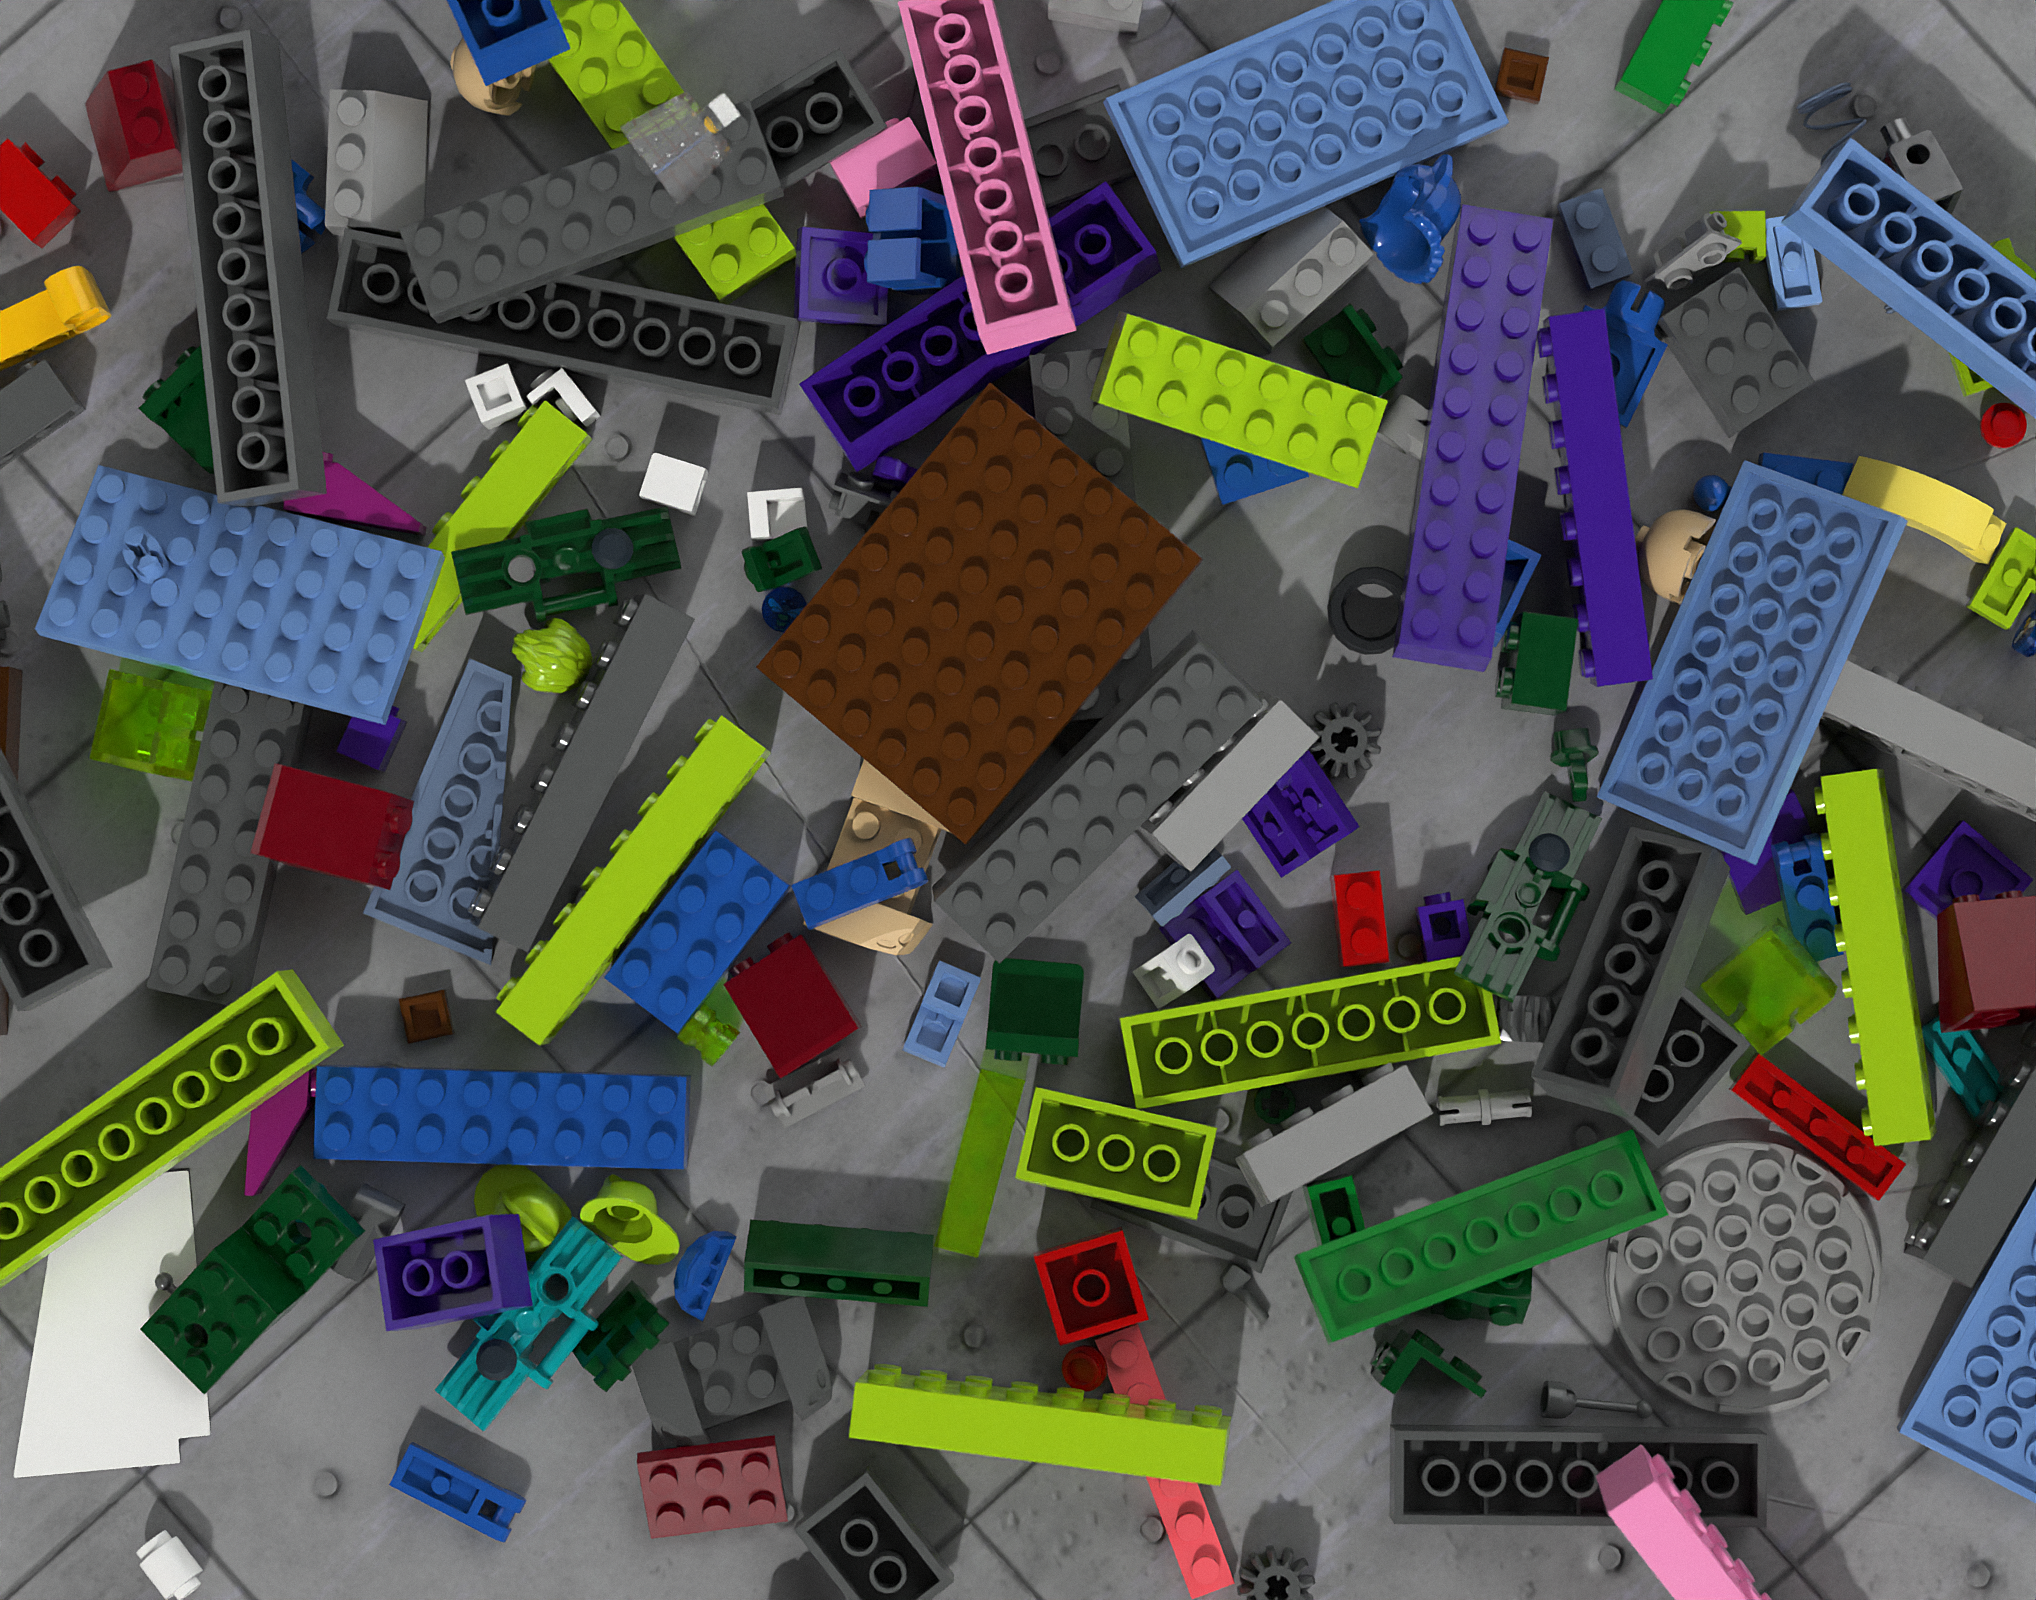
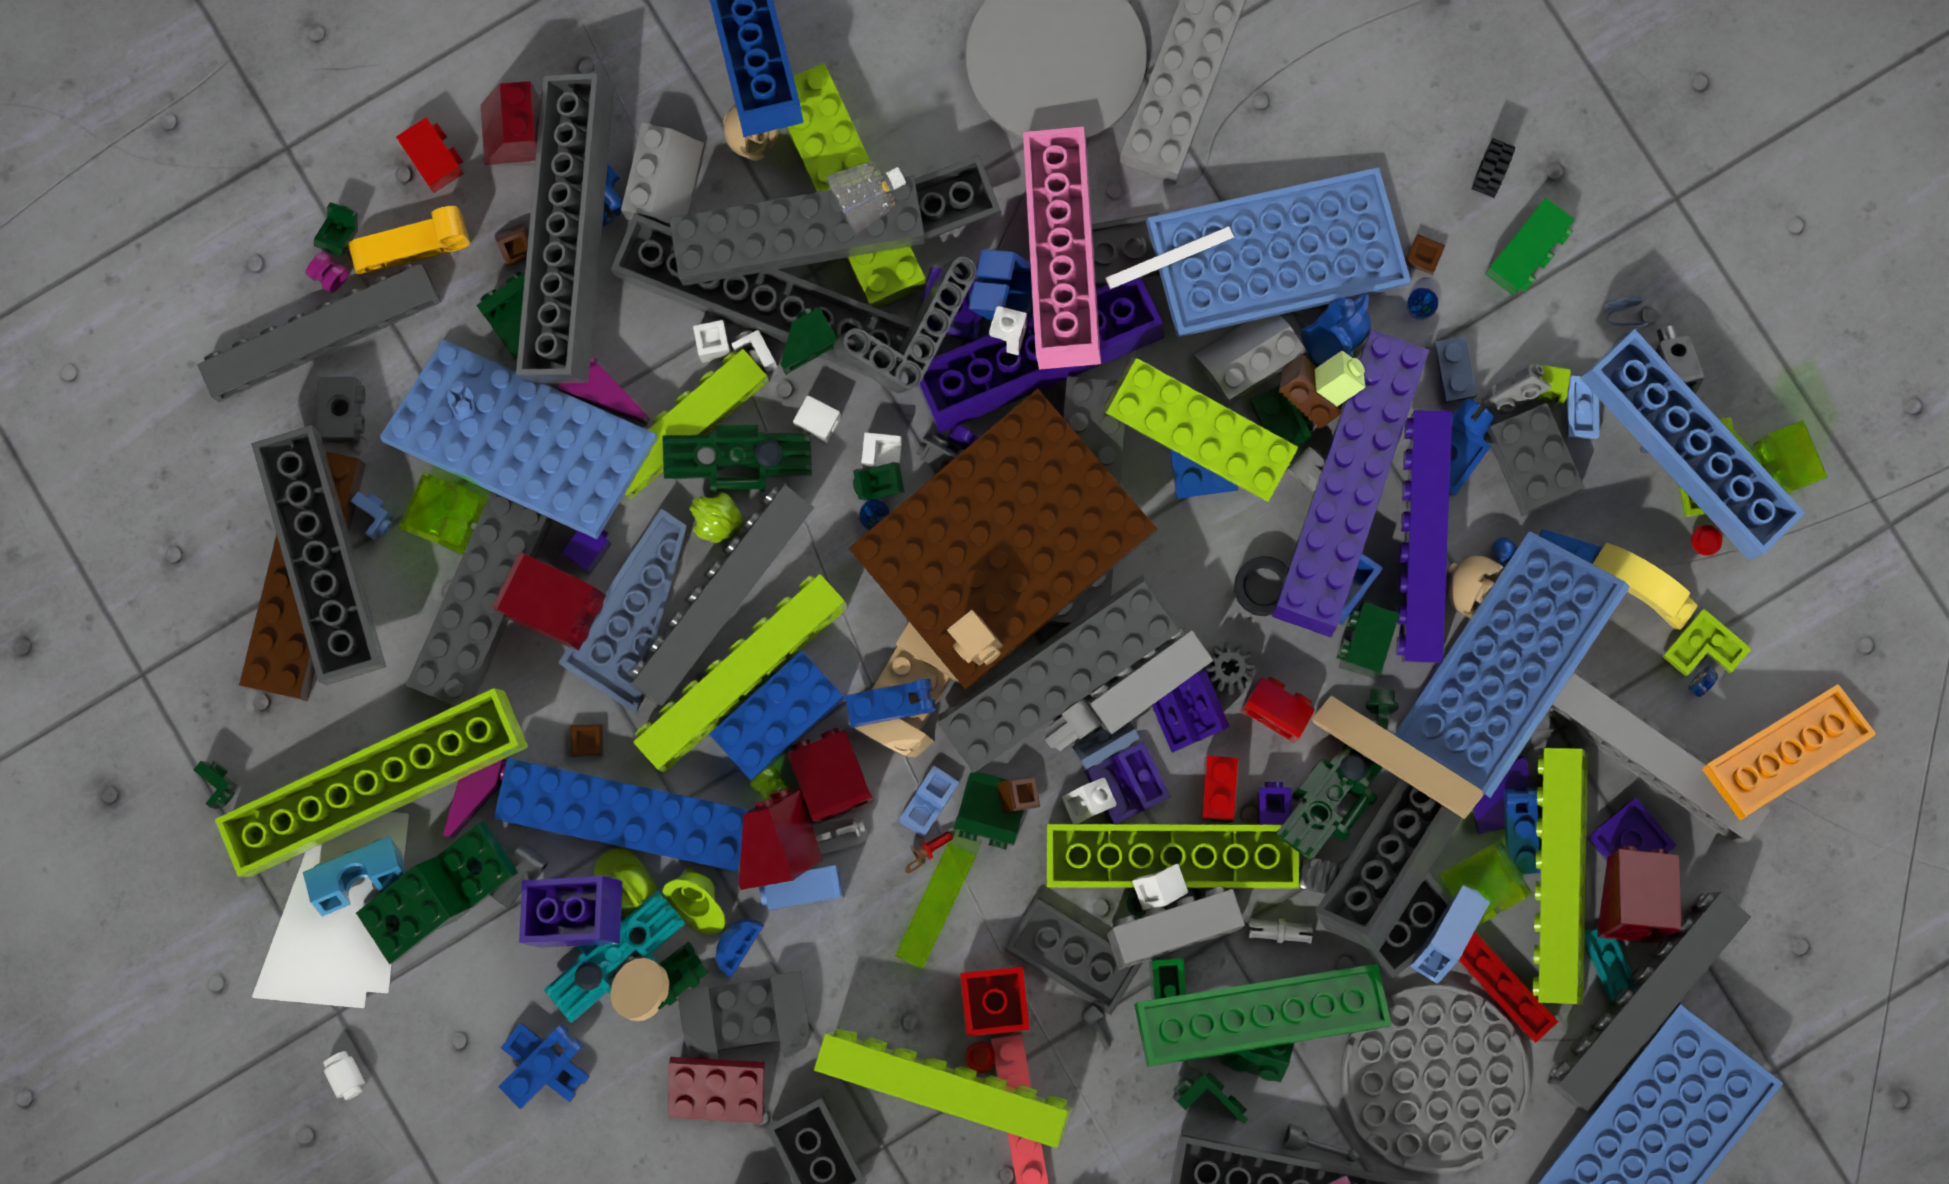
camera: 15 degrees right, 5 degrees down
dark green brick [744,1219,934,1307] -> none
bright pink brick [830,117,939,219] -> none
lime brick [1015,1087,1217,1221] -> none
none -> dark azure arch [303,836,406,916]
none -> medium blue bracket [351,492,394,541]
none -> reddish brown slope [495,223,528,267]
none -> blue plate [498,1024,584,1109]
none -> tan tile [610,958,669,1021]
none -> dark red slope [739,788,823,890]
none -> medium blue slope [759,865,844,911]
none -> dark green slope [780,307,837,375]
none -> dark grey beam [834,257,977,393]
none -> piece [905,831,953,873]
none -> tan brick [947,610,1003,666]
none -> white bracket [989,306,1027,355]
none -> reddish brown slope [998,776,1040,813]
none -> light grey piece [1045,698,1102,751]
none -> white sticker [1106,227,1234,289]
none -> white panel [1132,864,1189,910]
none -> red slope [1241,676,1315,743]
none -> reddish brown brick [1279,355,1343,428]
none -> tan tile [1312,696,1483,819]
none -> yellowish green brick [1314,351,1365,406]
none -> clear blue tile [1407,288,1438,320]
none -> medium blue slope [1411,885,1490,984]

